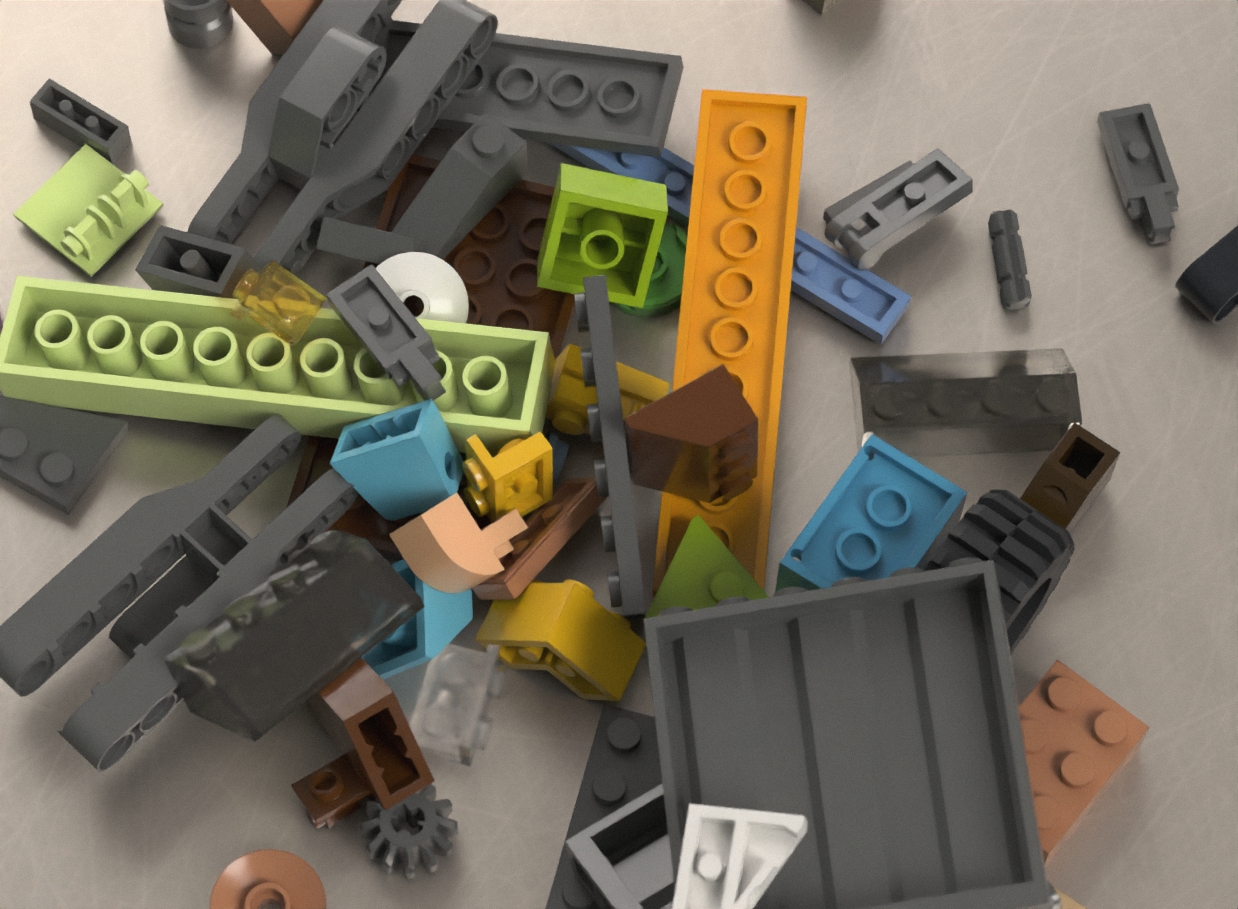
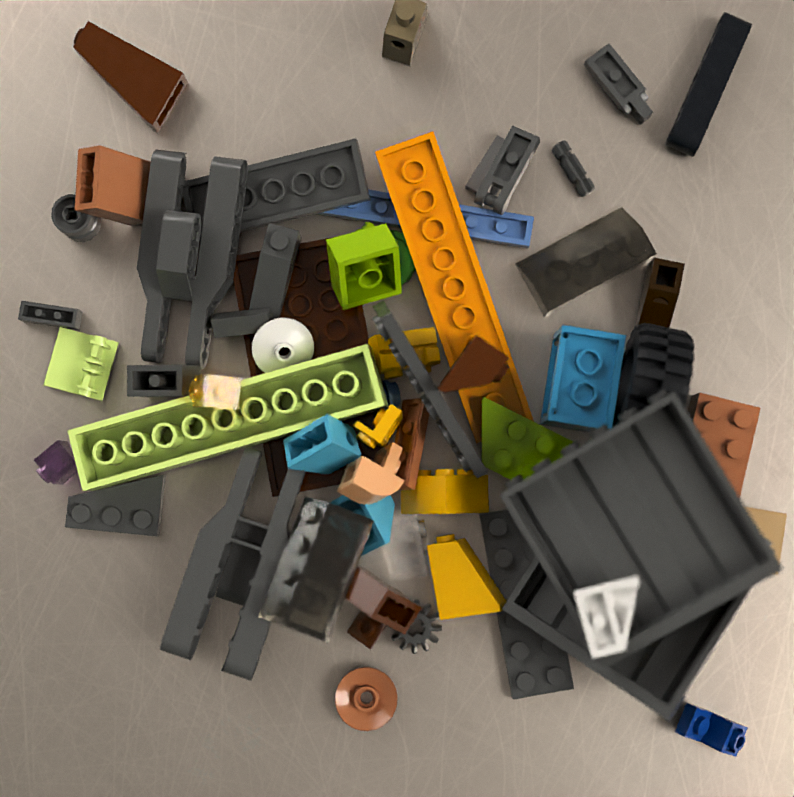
camera: 20 degrees left, 20 degrees up
dark grey hinge [326,264,446,401] -> none
none -> yellow slope [427,534,507,620]

